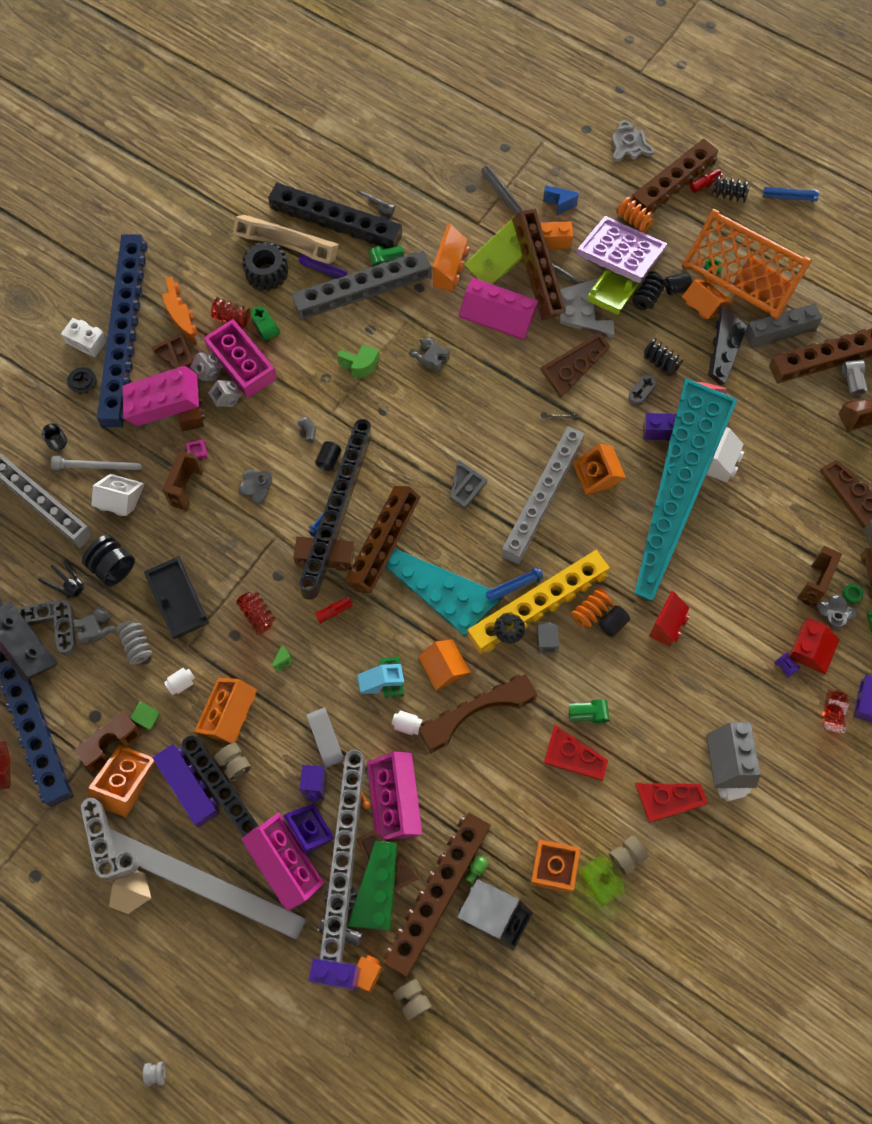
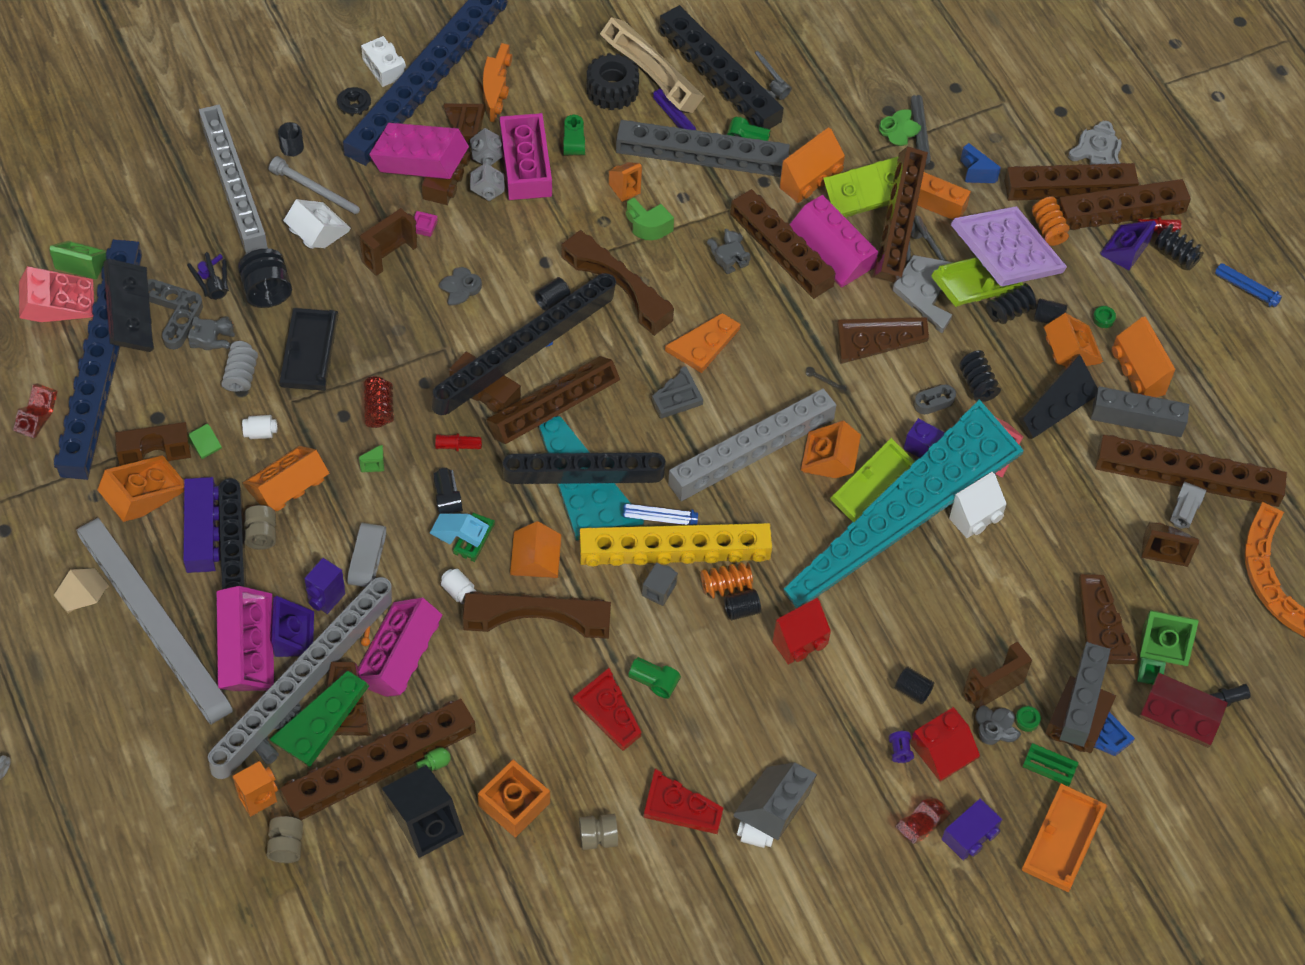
camera: 25 degrees right, 10 degrees down
light grey beam [81,798,139,881] -> none
clear red piece [211,297,251,329] -> none
dark grey arm [298,417,316,443] -> none
dark purple brick [308,958,360,991] -> none
black gear [494,612,525,644] -> none
clear neon green brick [579,855,625,907] -> none
orange door [681,209,812,320] -> none
none -> dark purple hand [198,254,223,279]
none -> black piece [433,468,463,514]
none -> black beam [503,452,666,484]
none -> reddish brown arch [561,230,674,336]
none -> orange slope [609,162,642,202]
none -> orange wing [665,313,741,373]
none -> reddish brown brick [730,189,836,299]
none -> lime container [830,438,915,522]
none -> bright green plate [879,110,921,146]
none -> black piece [894,666,935,705]
none -> reddish brown brick [1004,163,1139,201]
none -> dark purple slope [1100,220,1156,271]

